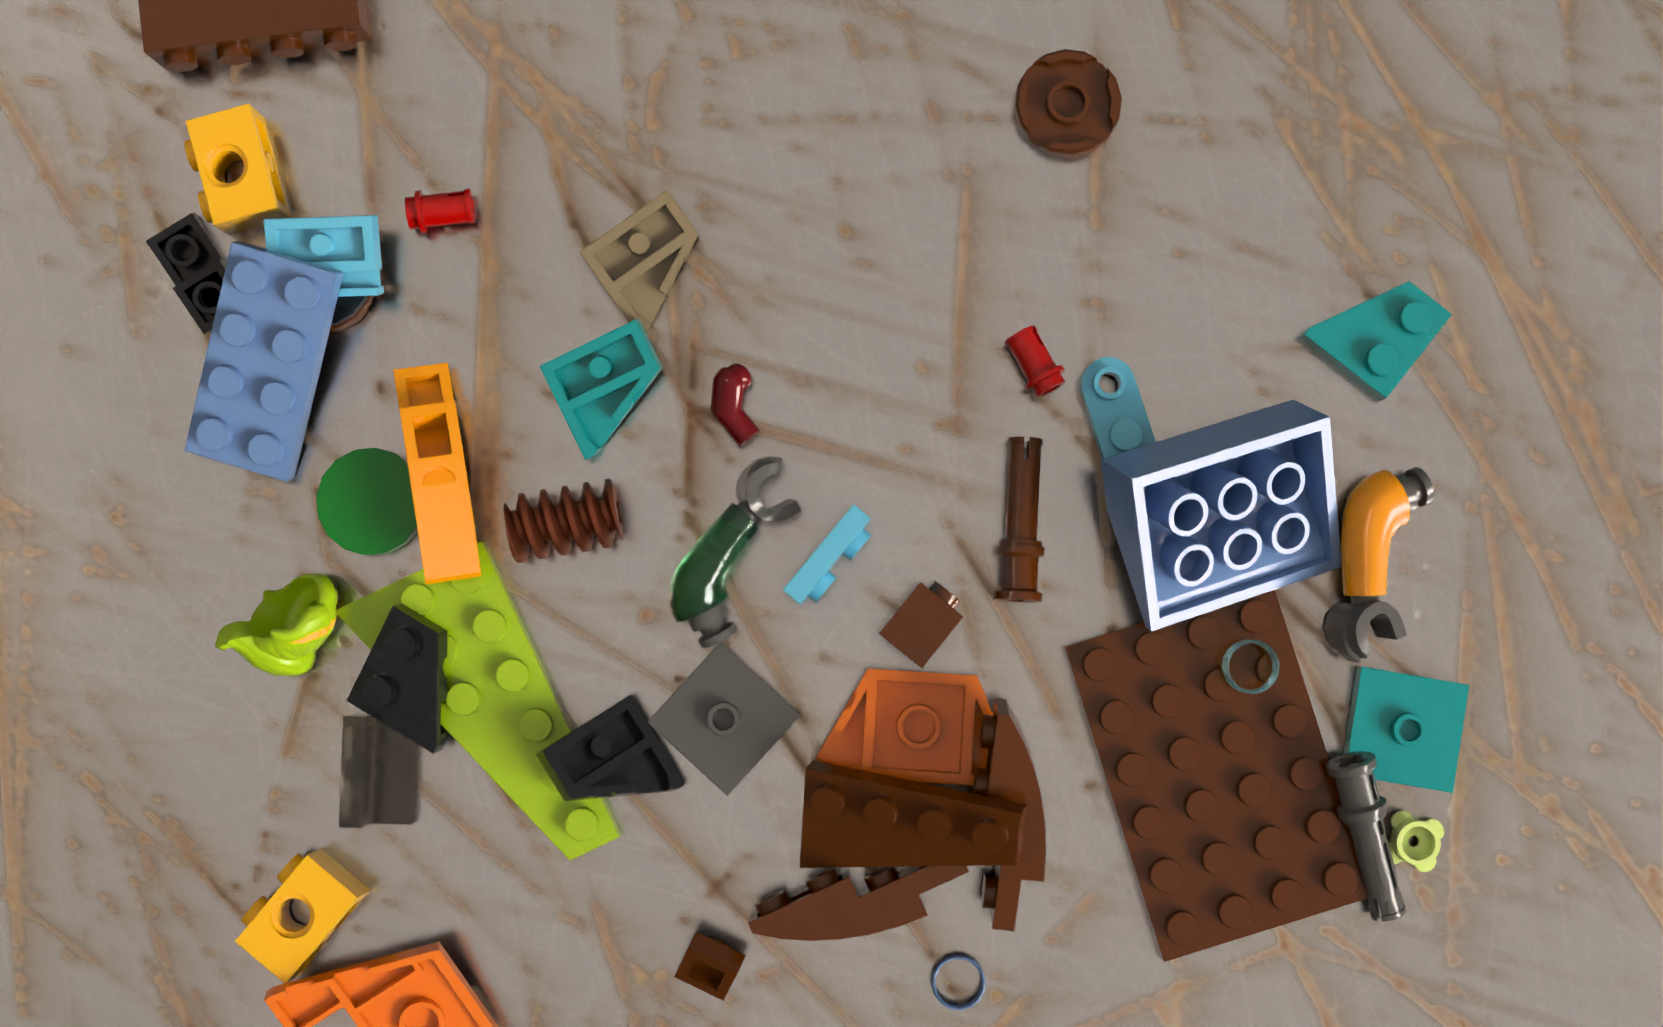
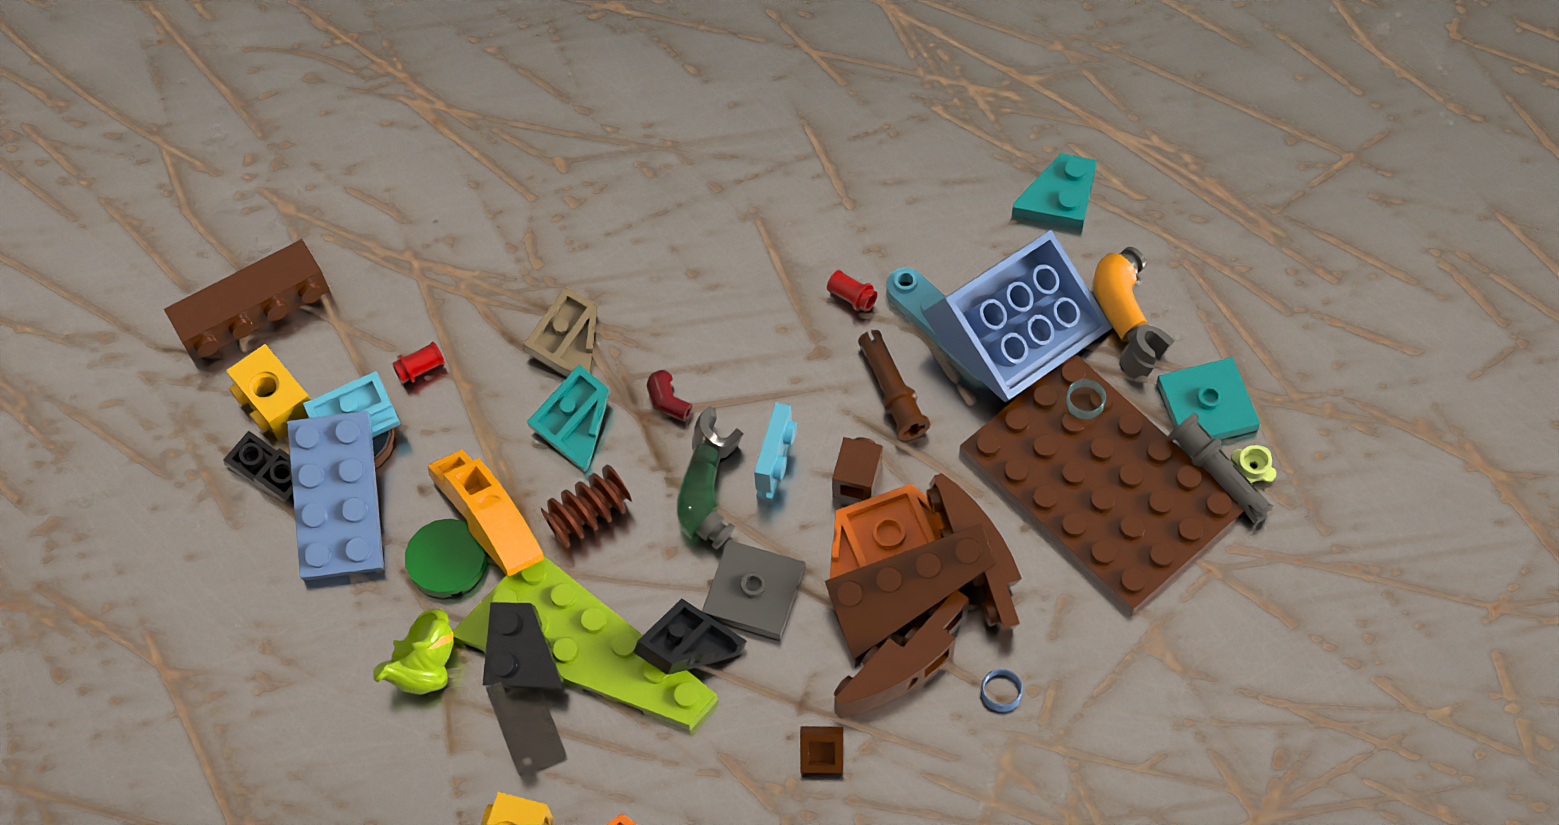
camera: 25 degrees left, 25 degrees down
reddish brown tile [1013,49,1122,159] -> none

